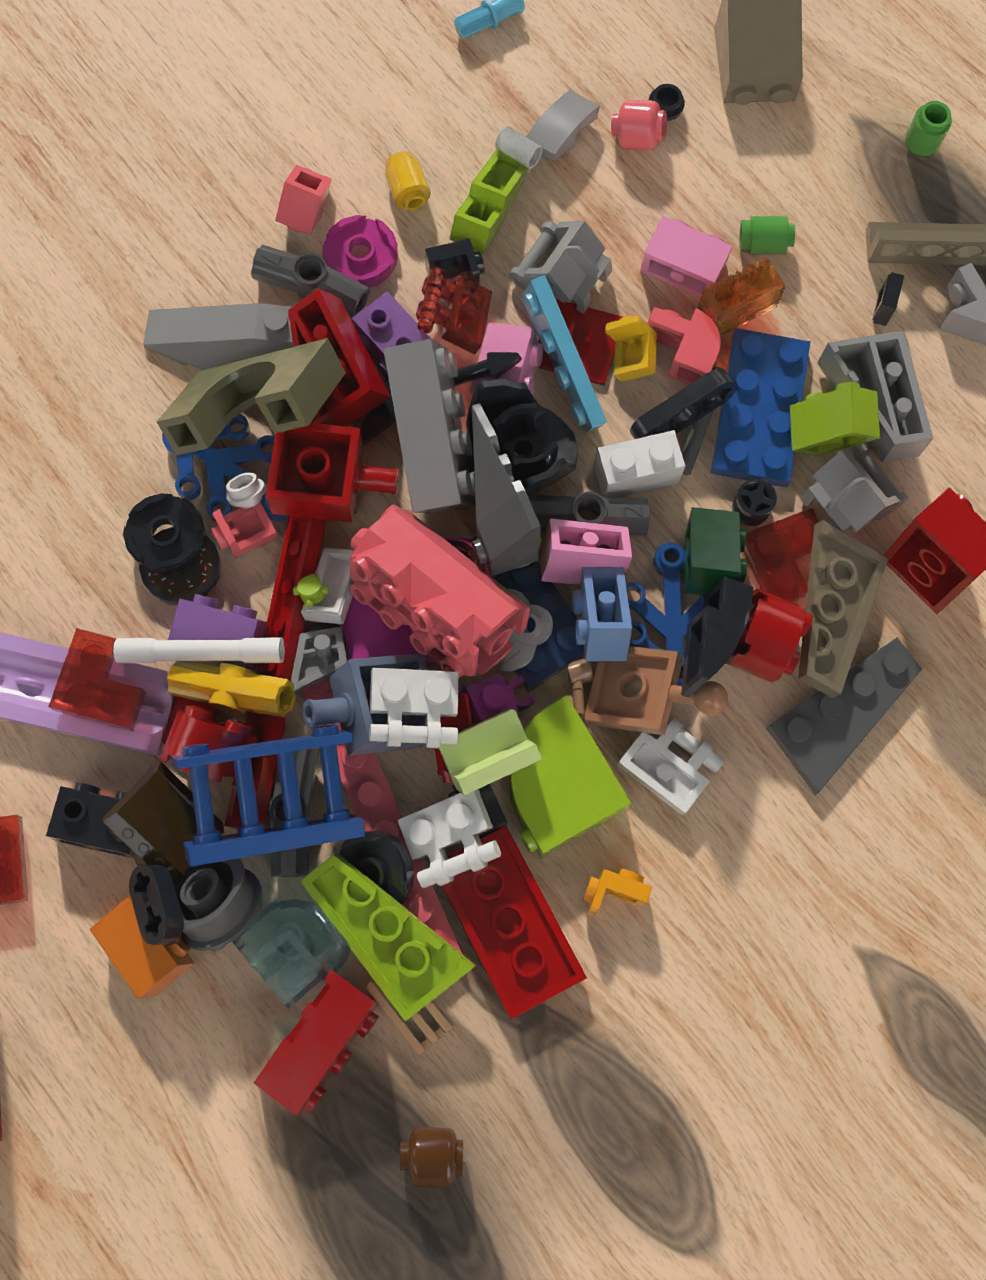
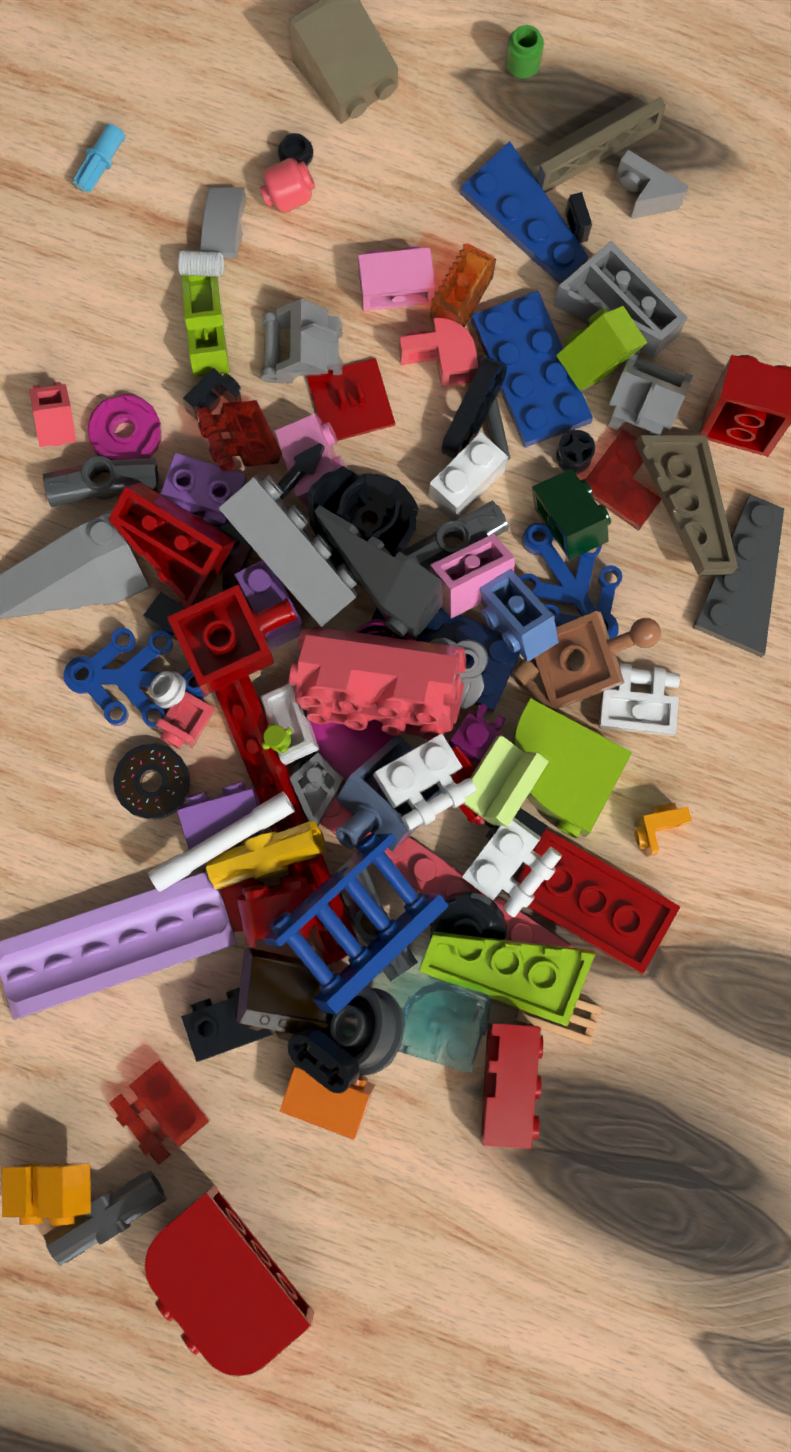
camera: 30 degrees left, 5 degrees up
clear red plate [48,628,146,732] -> none
black tile [123,493,206,574] -> none
olive arch [157,338,346,456] -> none
yellow brick [385,151,431,211] -> none
reddish brown head [400,1127,463,1188] -> none
medium azure wing [520,275,607,433] -> none
yellow bracket [605,316,657,382] -> none
black slope [681,577,754,698] -> none
red brick [725,588,813,683] -> none
bright green brick [739,216,795,255] -> none
none -> medium lavender brick [235,560,303,650]
none -> blue wing [460,141,588,284]

